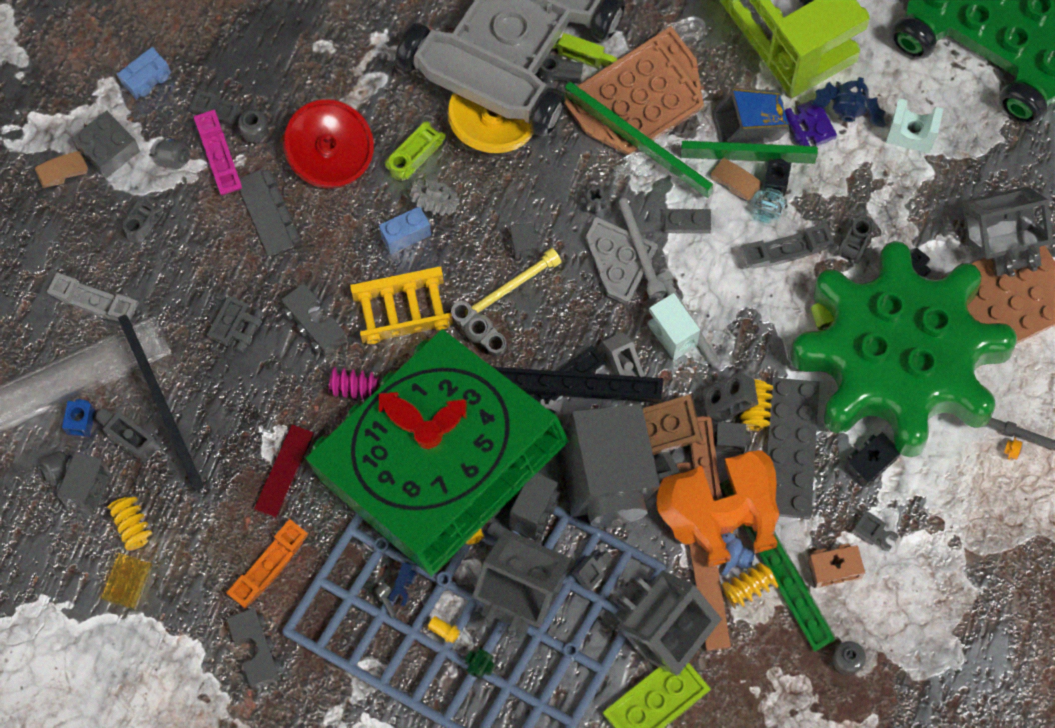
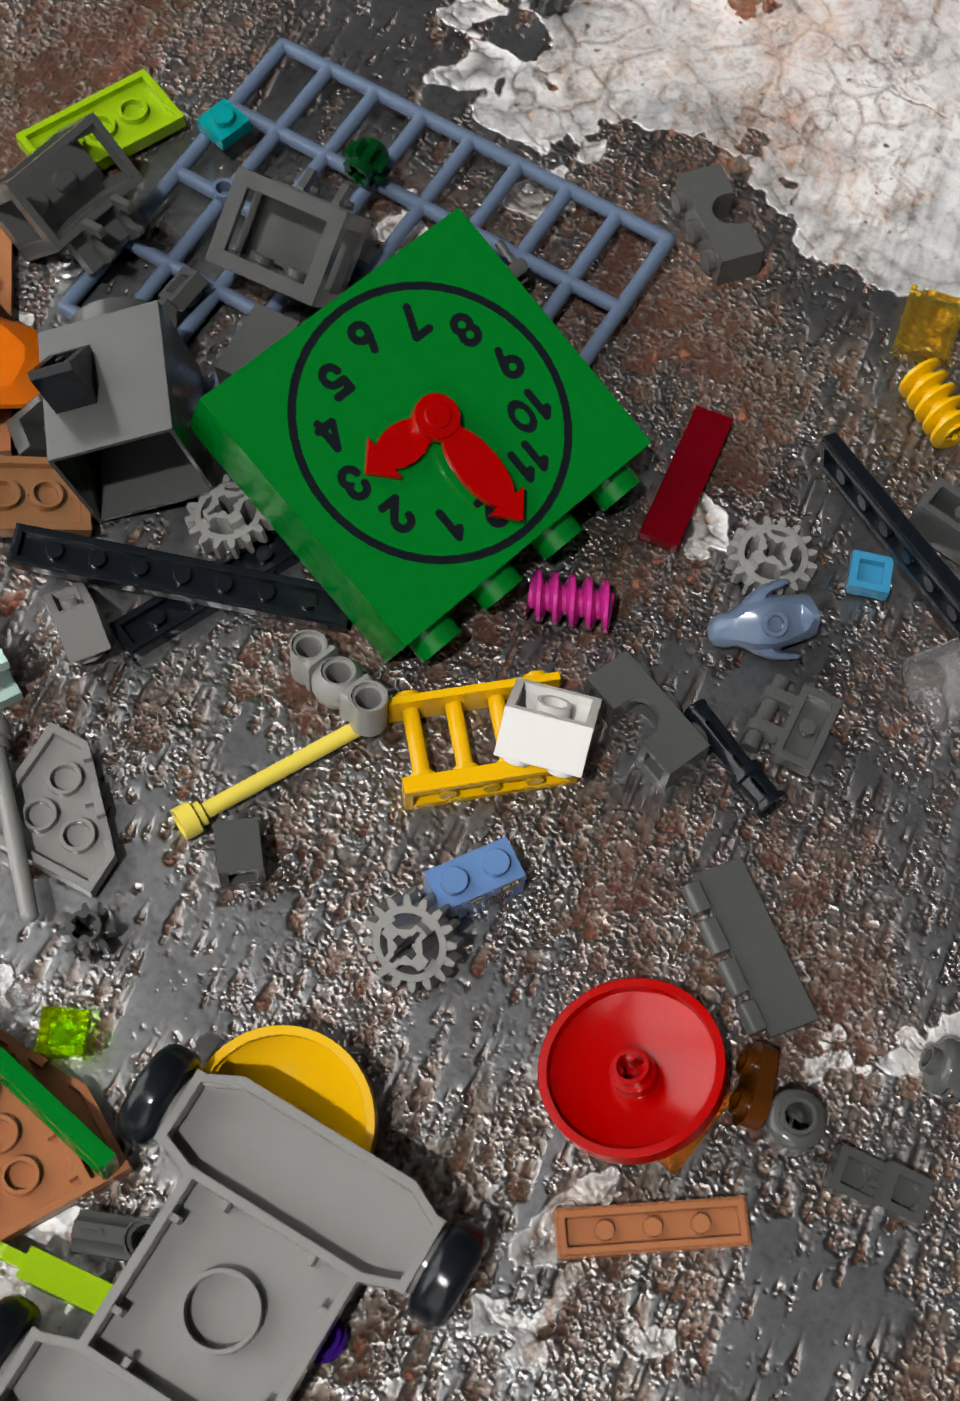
camera: 175 degrees right, 5 degrees down
dark pink slope [193,109,243,196] -> none
orange slope [226,519,308,608] -> none
lime piece [385,121,445,181] -> none
yellow pin [427,615,460,643] -> none
none -> black slope [28,344,97,414]
none -> clear neon green plate [34,1006,92,1061]
none -> teal plate [196,98,252,151]
none -> white slope [494,677,602,778]
none -> nougat tile [553,1196,752,1261]
none -> black pin [683,699,788,820]
none -> sand blue animal [707,579,821,661]
none -> light grey gear [725,515,818,595]
none -> reddish brown plate [728,1041,779,1133]
none -> dark azure plate [844,549,894,601]

